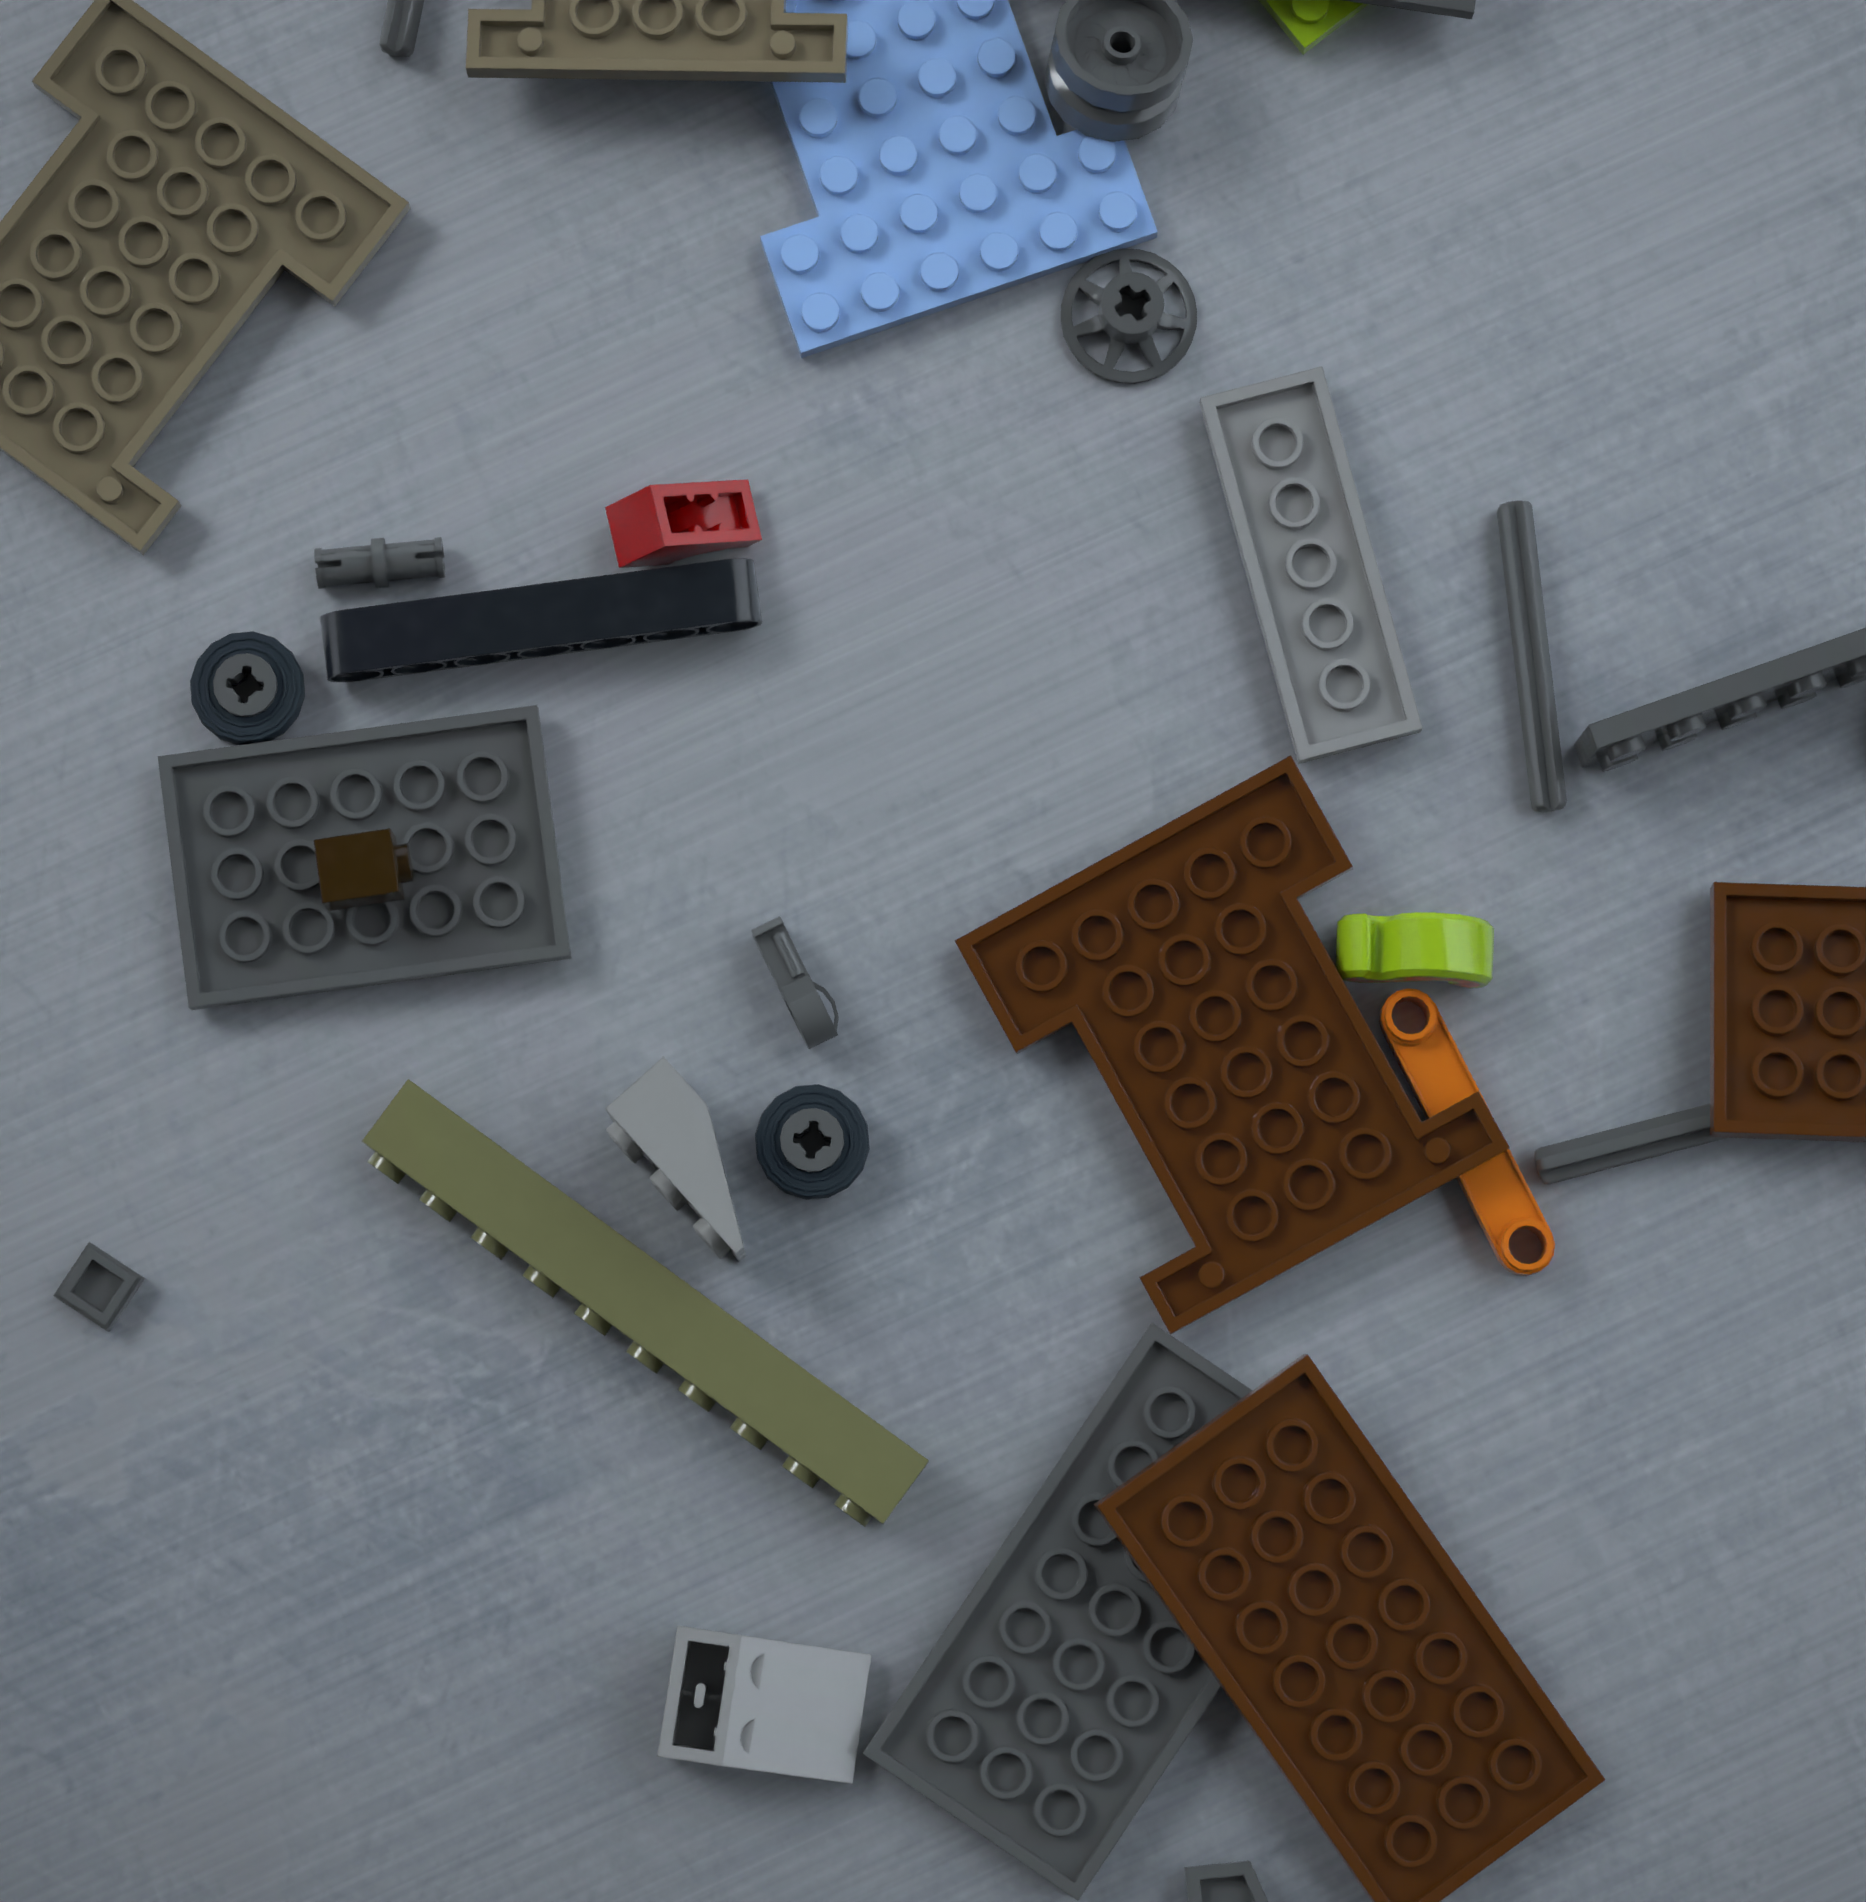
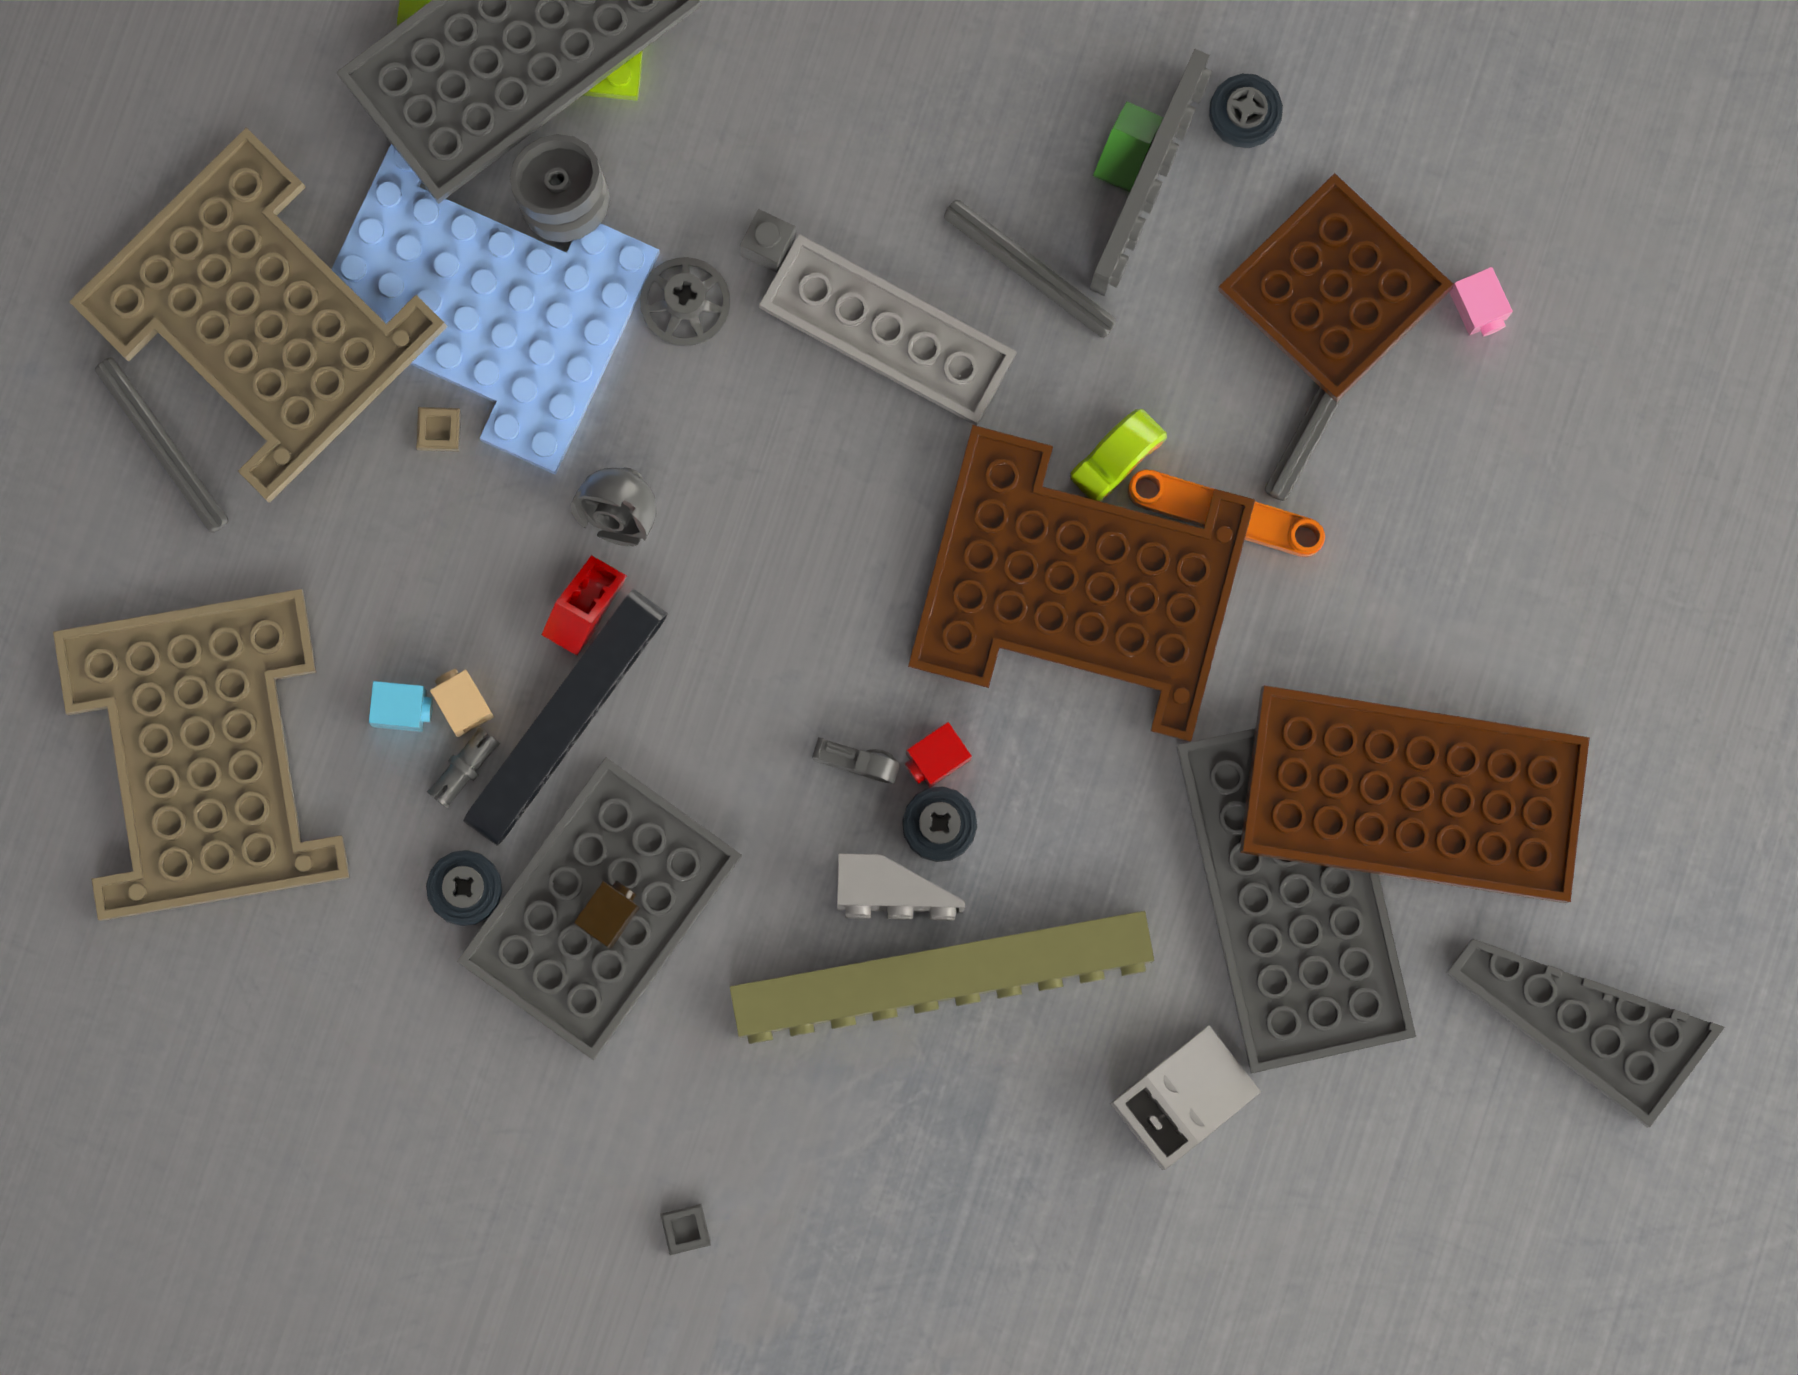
camera: 50 degrees left, 0 degrees up
none -> medium azure brick [369,681,433,732]
none -> dark tan tile [416,407,461,452]
none -> tan brick [430,669,494,738]
none -> dark grey cylinder [570,467,657,547]
none -> dark grey brick [740,209,796,273]
none -> red brick [904,722,972,788]
none -> bright green slope [1093,101,1164,192]

